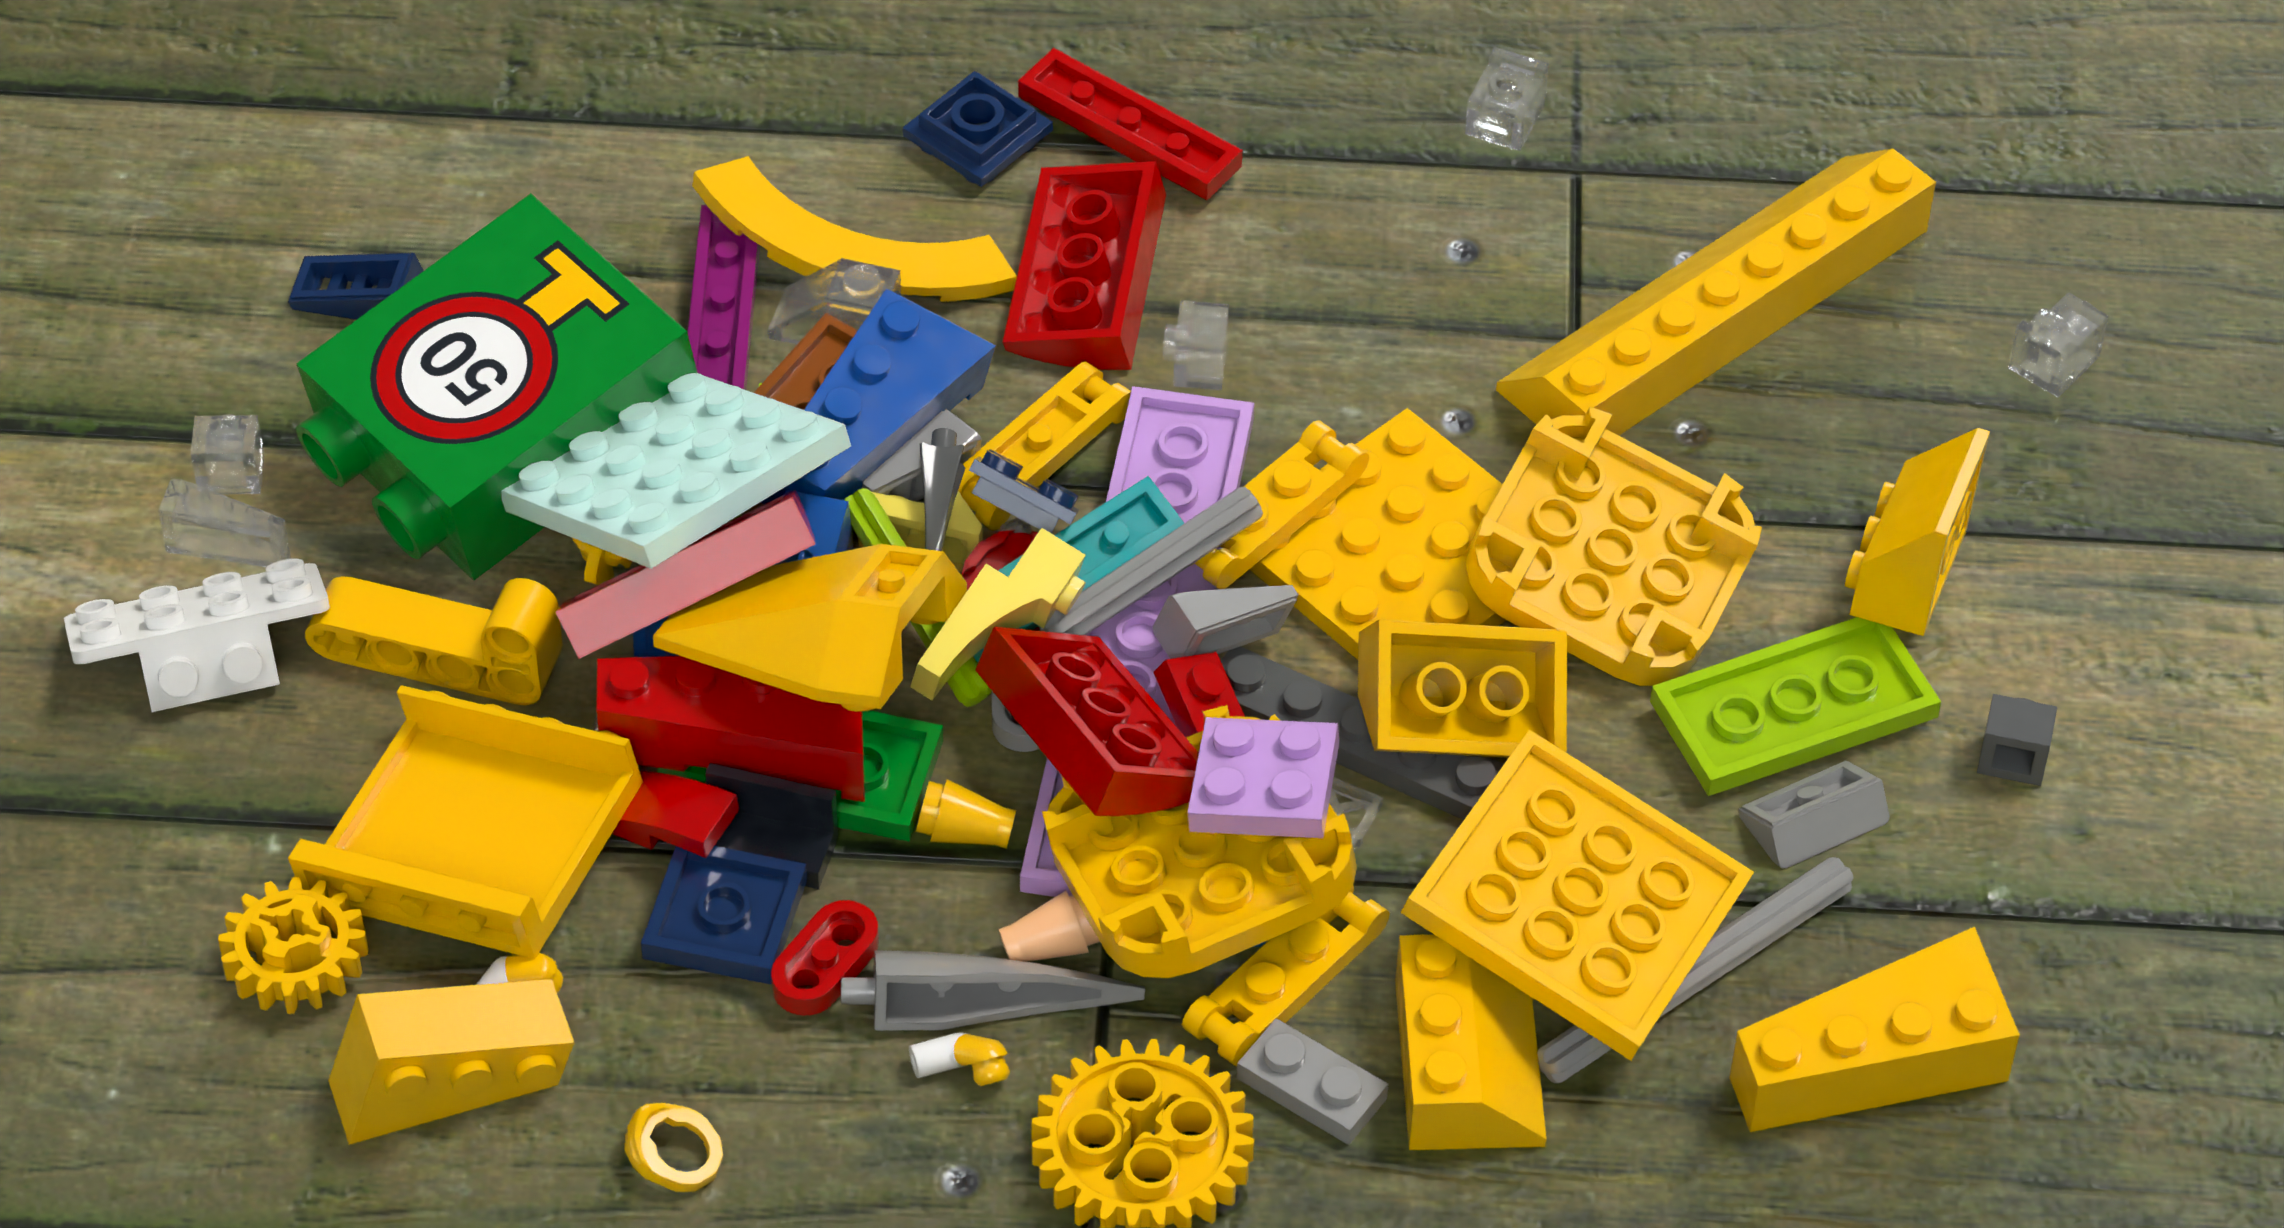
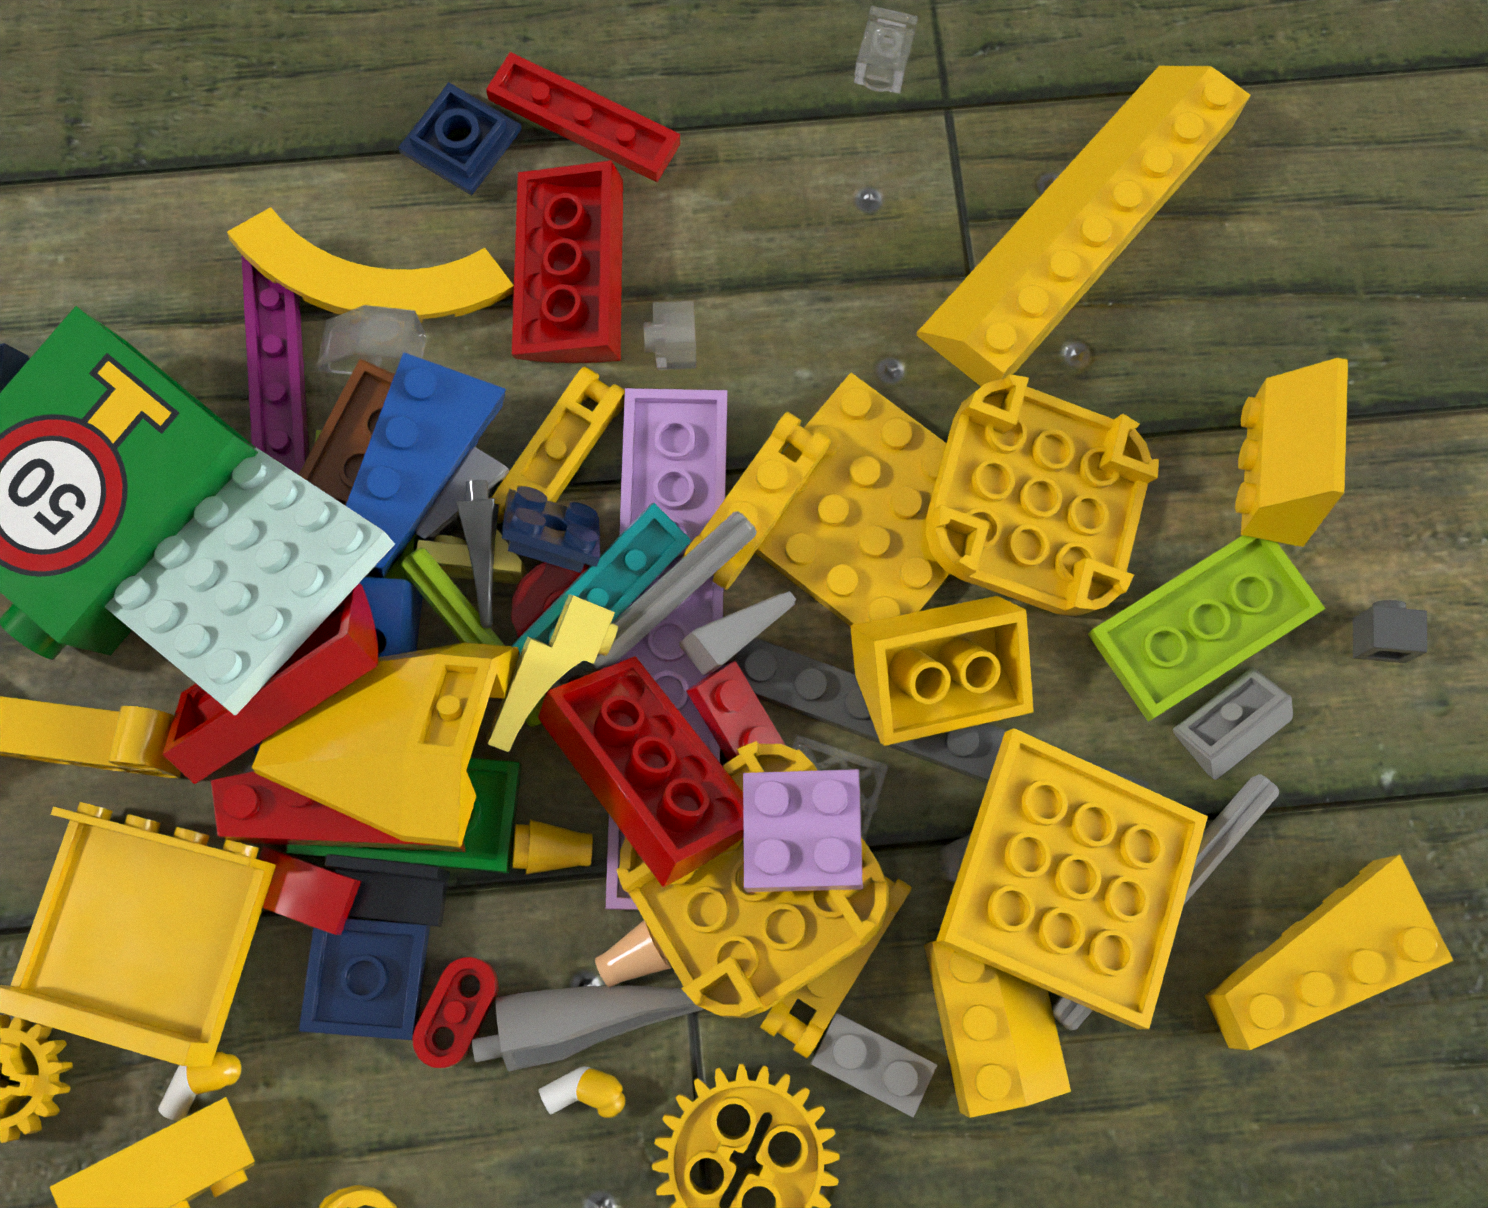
camera: 10 degrees left, 25 degrees up
clear brick [2008,292,2109,398] -> none

